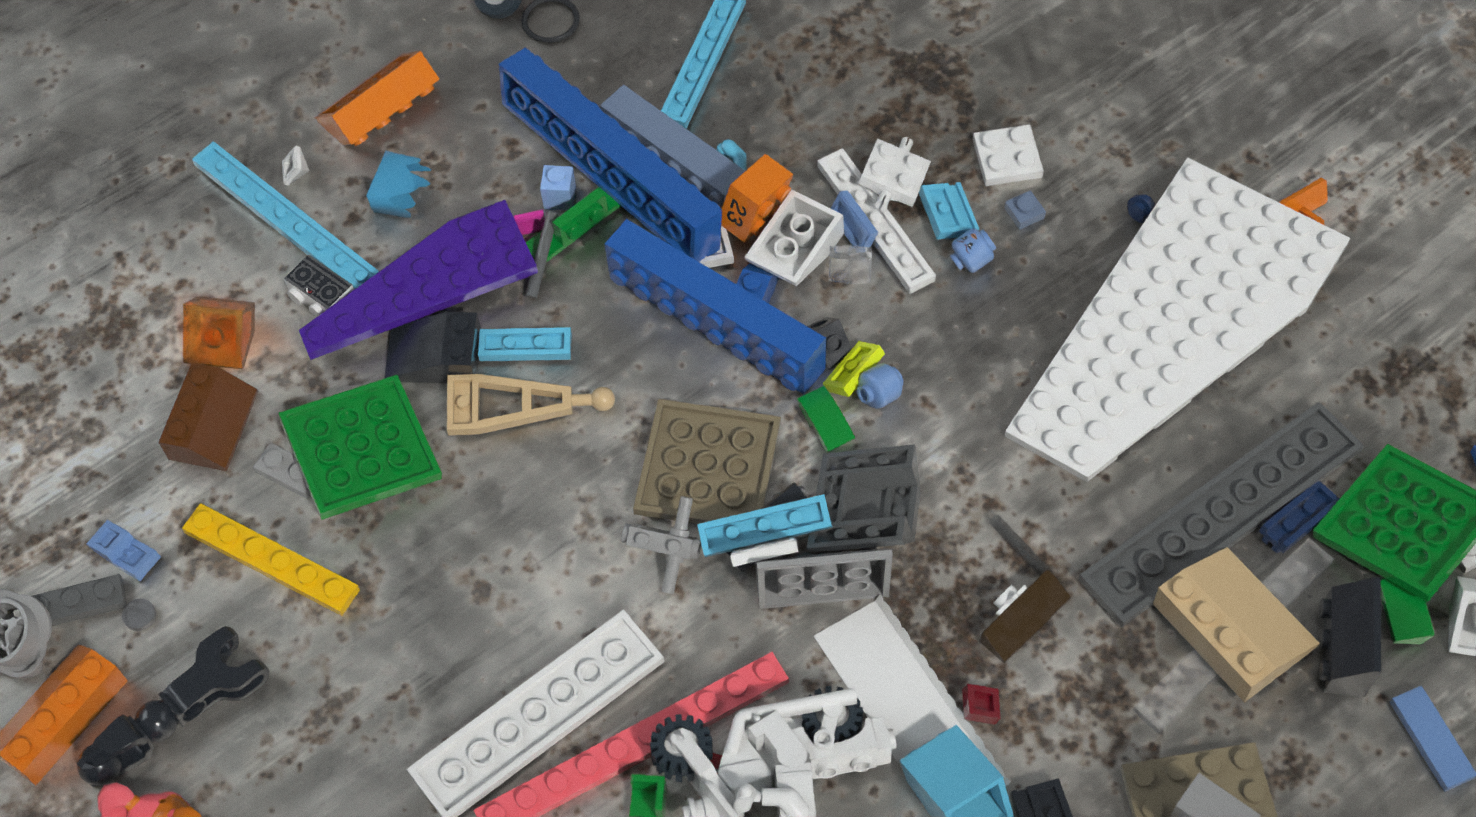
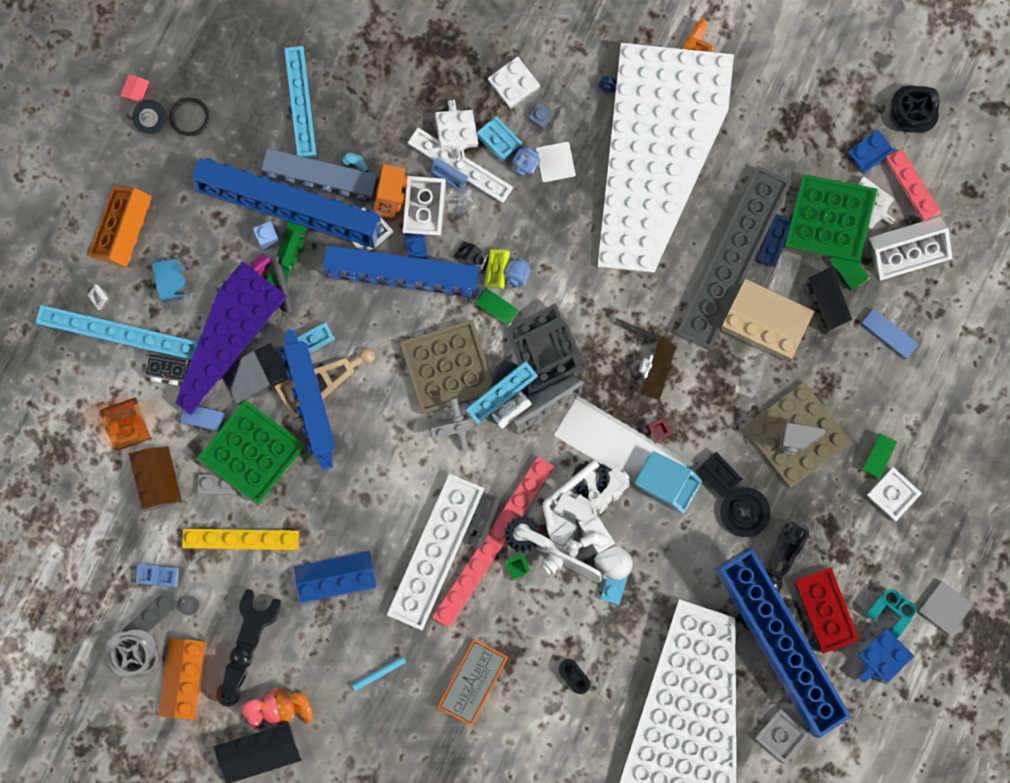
camera: 30 degrees left, 20 degrees up
none -> medium blue slope [180,407,225,432]
none -> blue hinge [281,329,336,471]
none -> blue slope [294,551,378,605]
none -> dark grey plate [462,493,501,548]
none -> white sticker [536,142,576,182]

